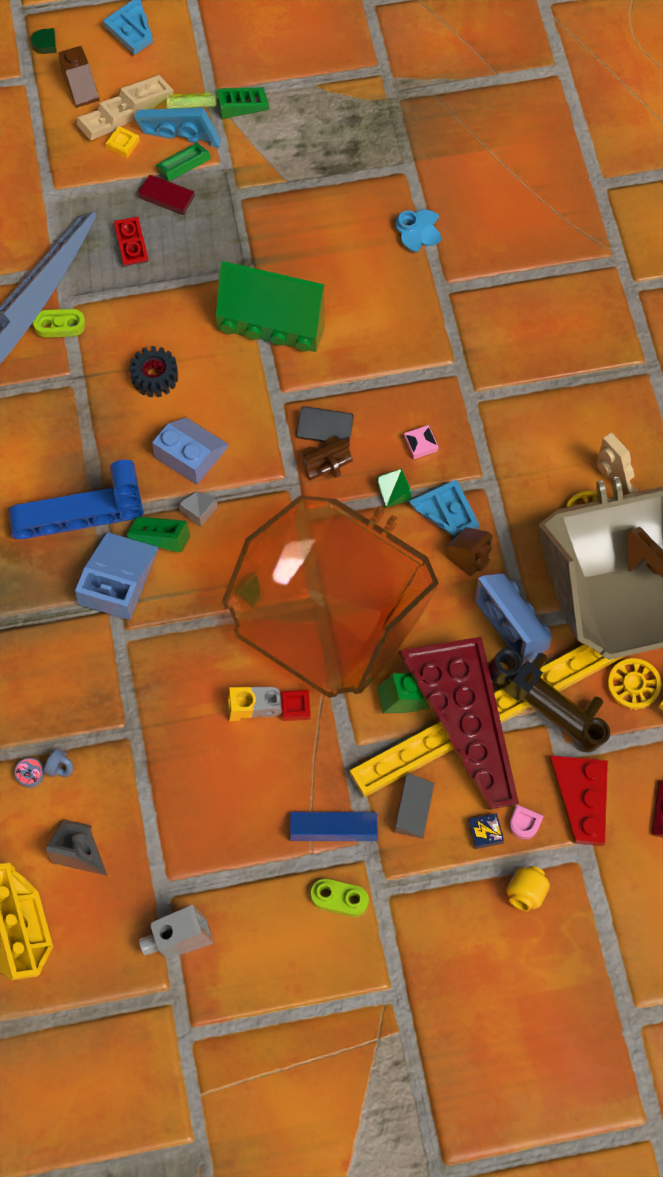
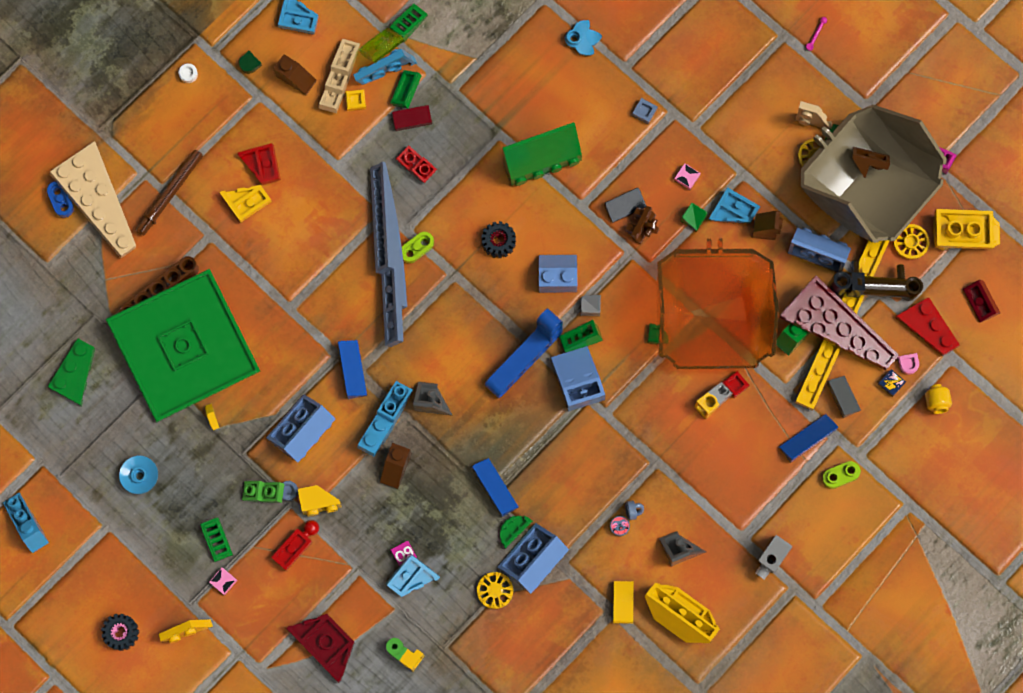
camera: 30 degrees left, 10 degrees up
none -> sand blue tile [632,98,658,124]

